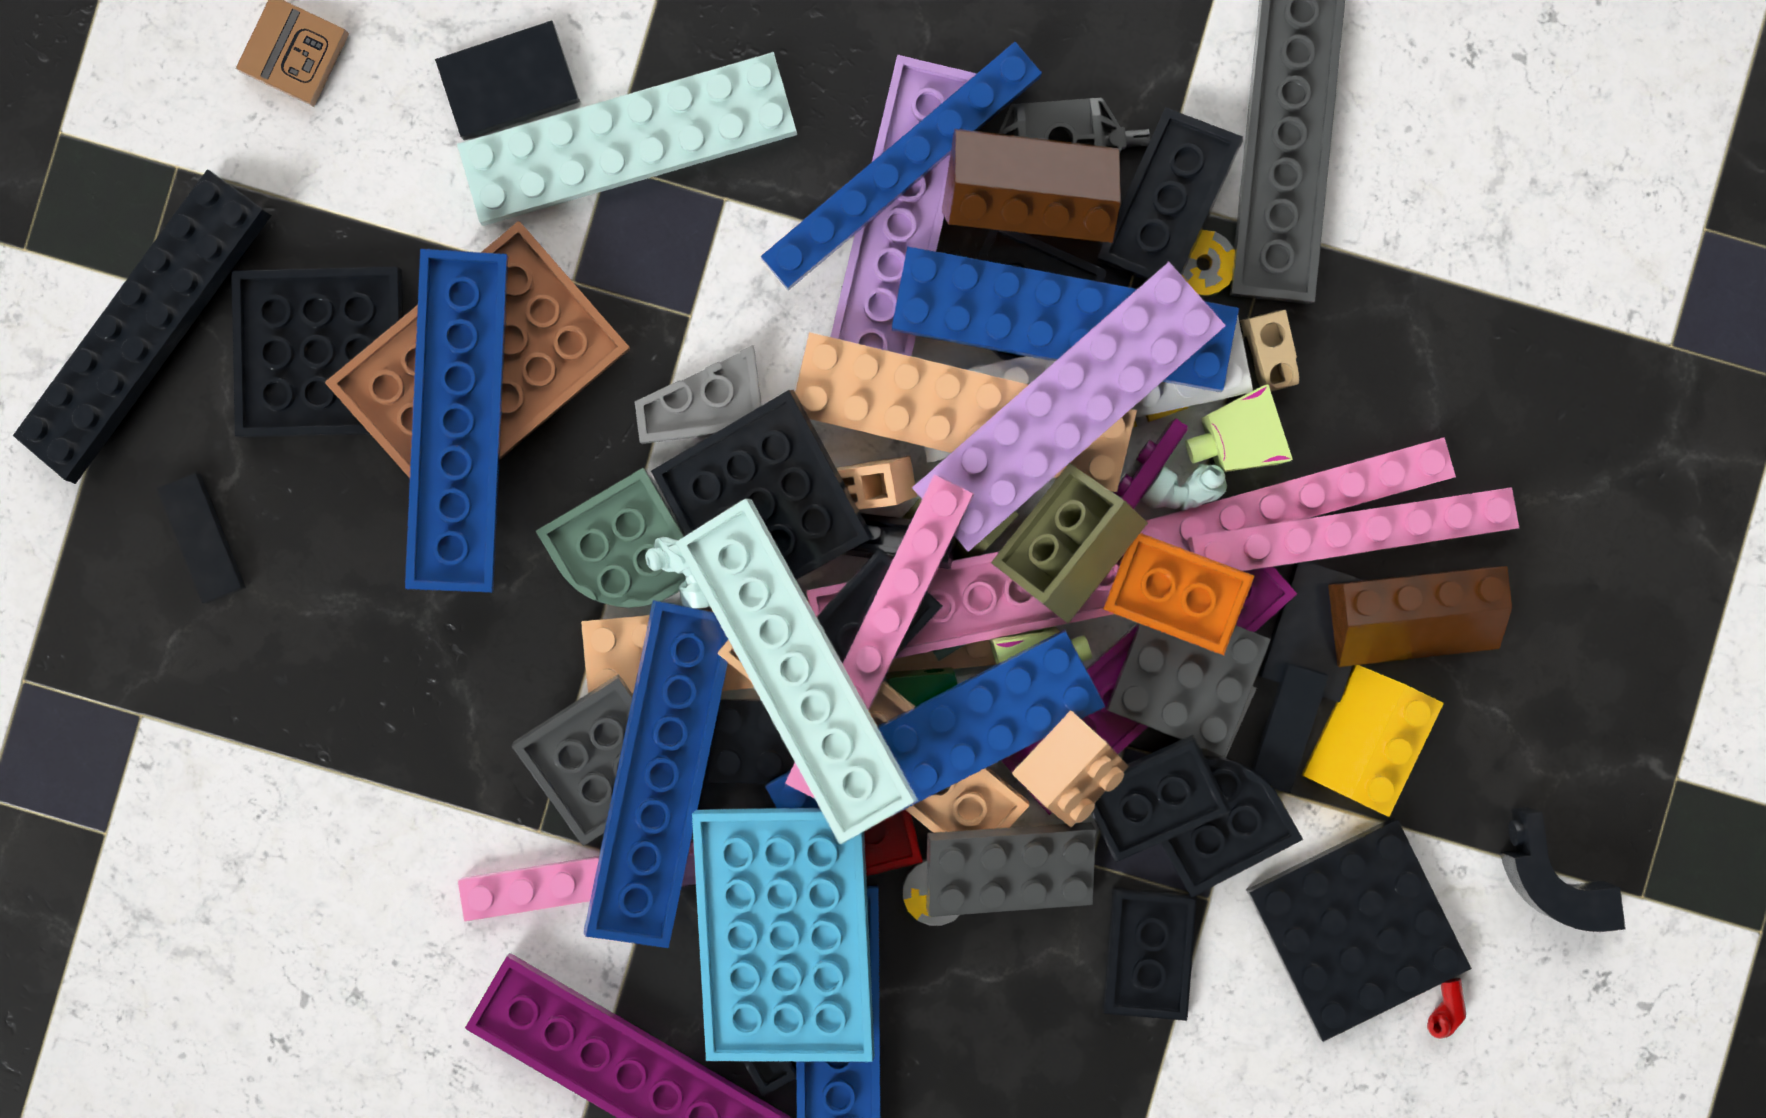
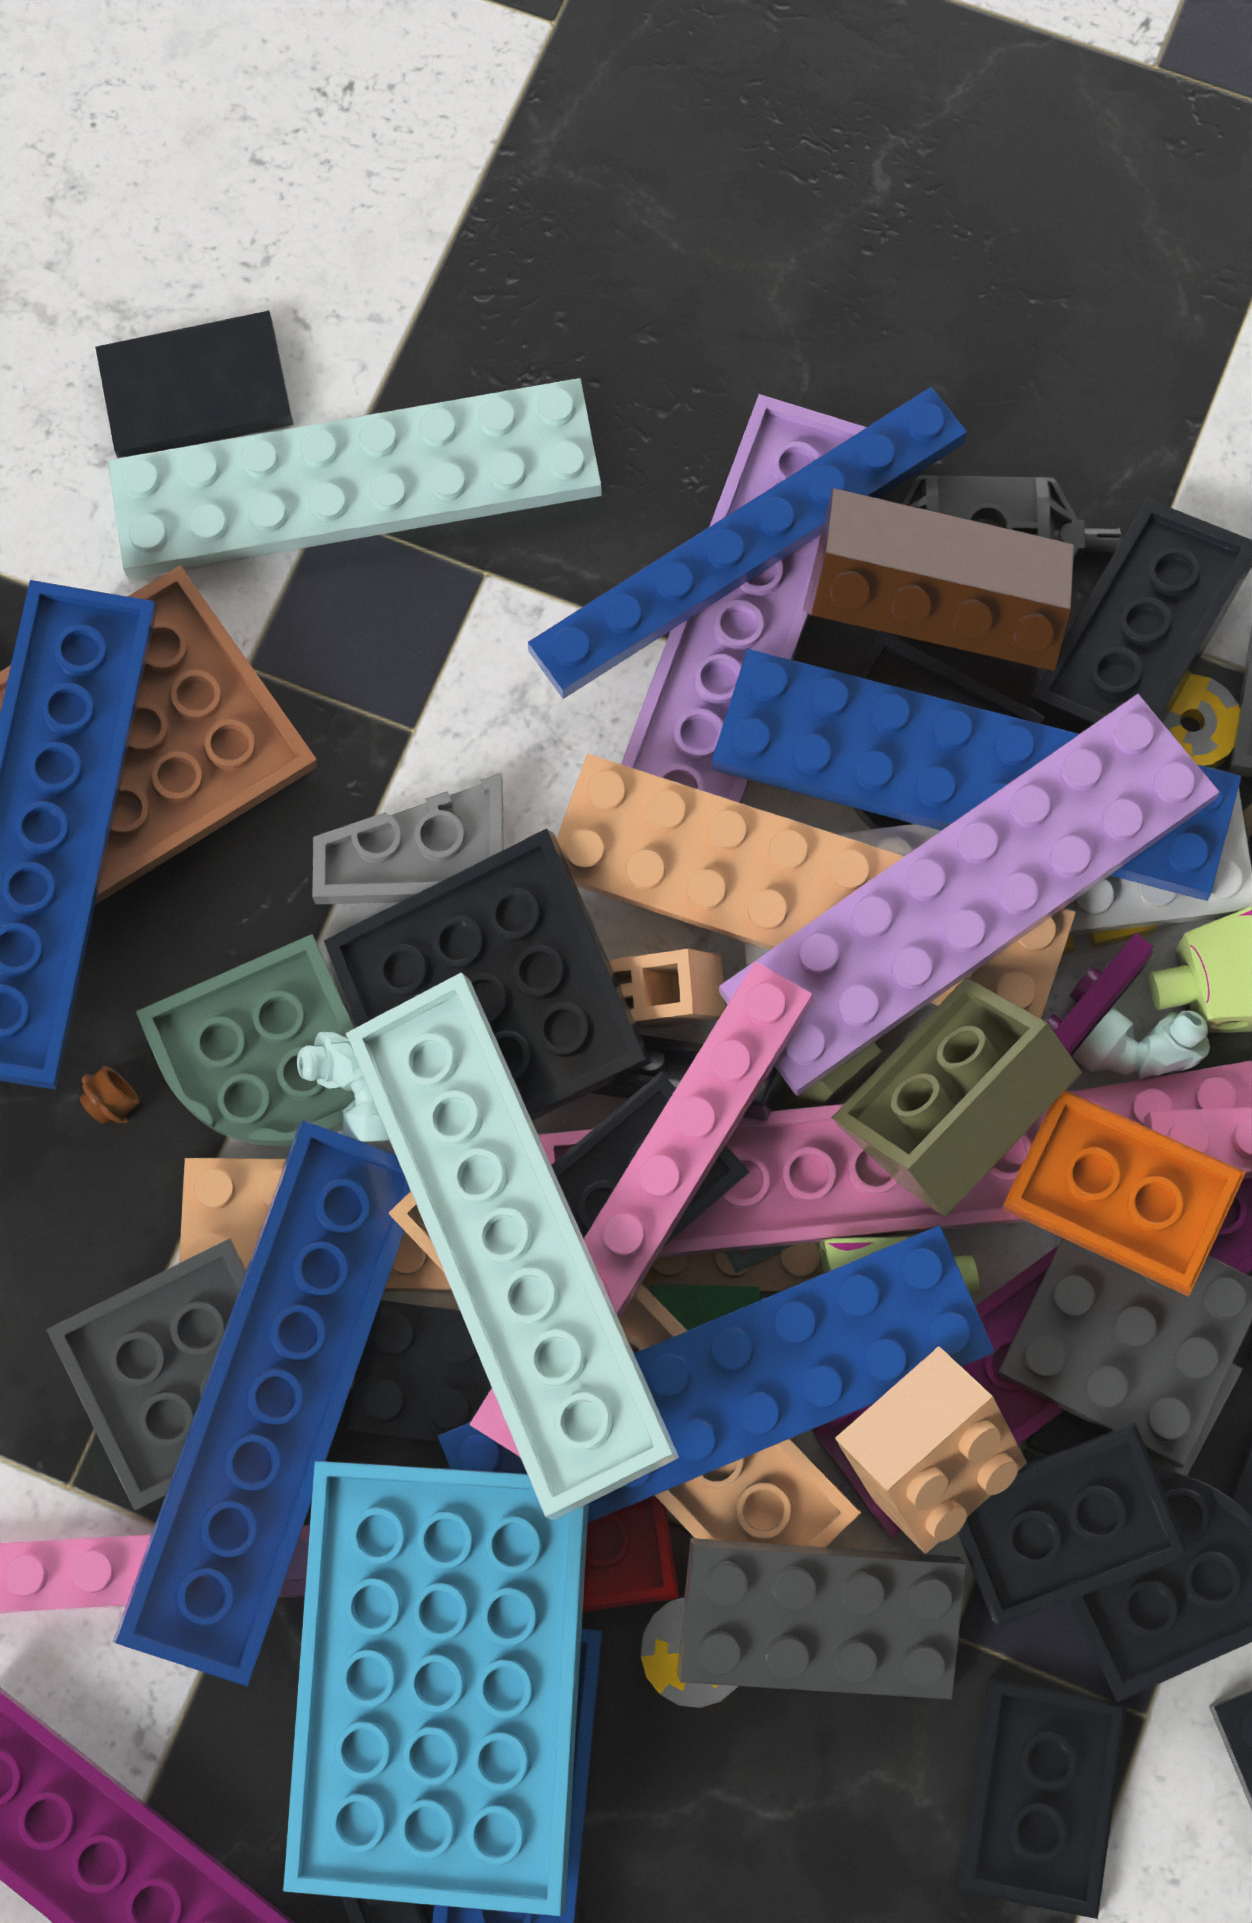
camera: 10 degrees right, 15 degrees down
none -> dark orange plate [80,1066,140,1125]

